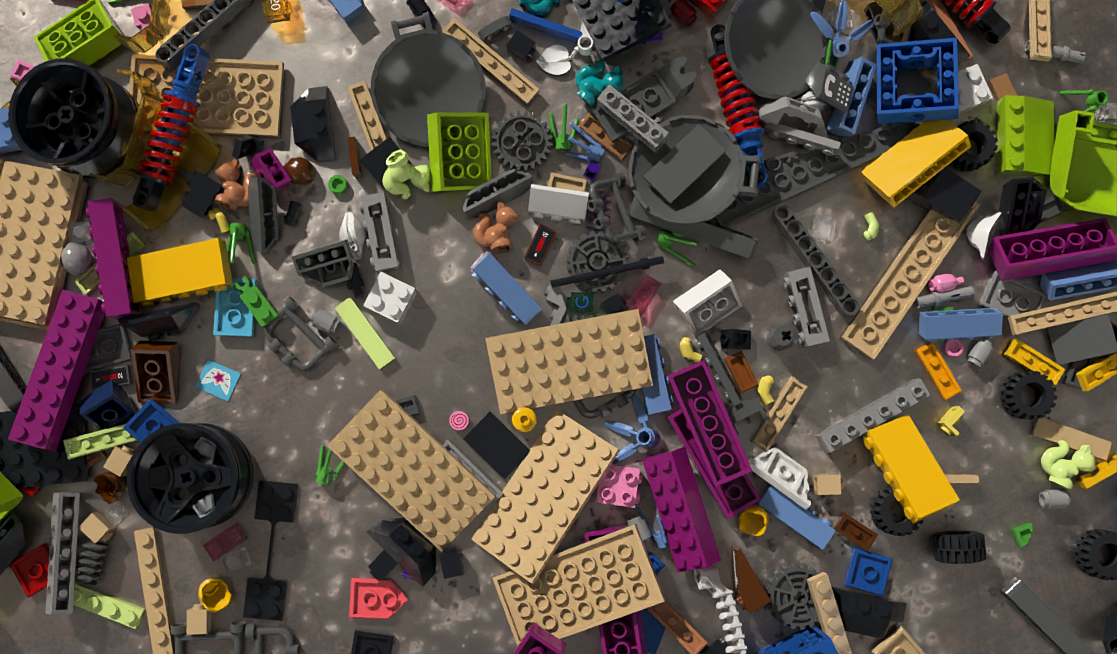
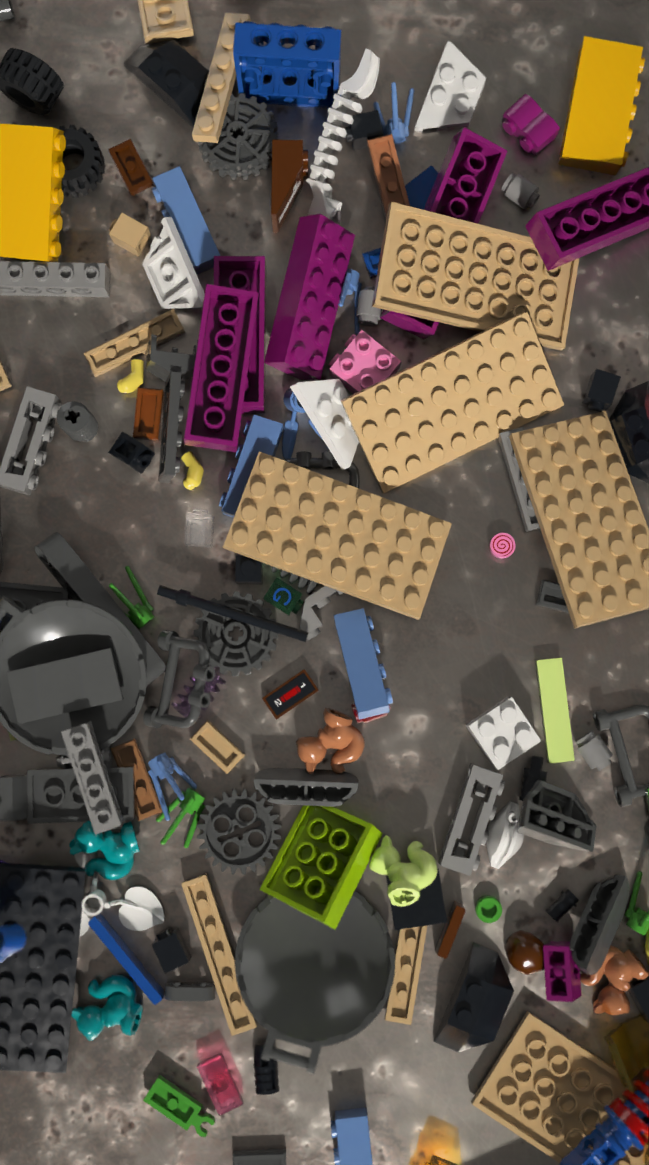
camera: 145 degrees left, 0 degrees up
black bracket [232,134,264,159] -> none
black tile [463,411,530,479] -> none
yellow head [512,407,537,432] -> none
white slope [528,184,589,224] -> none
dark purple piece [583,161,601,181] -> none
clear pink plate [625,274,662,316] -> none
white slope [673,270,743,338] -> none
yellow hair [738,505,769,537] -> none
blue tile [844,548,893,597] -> none
none -> clear brick [184,509,214,548]
none -> white wing [290,379,359,470]

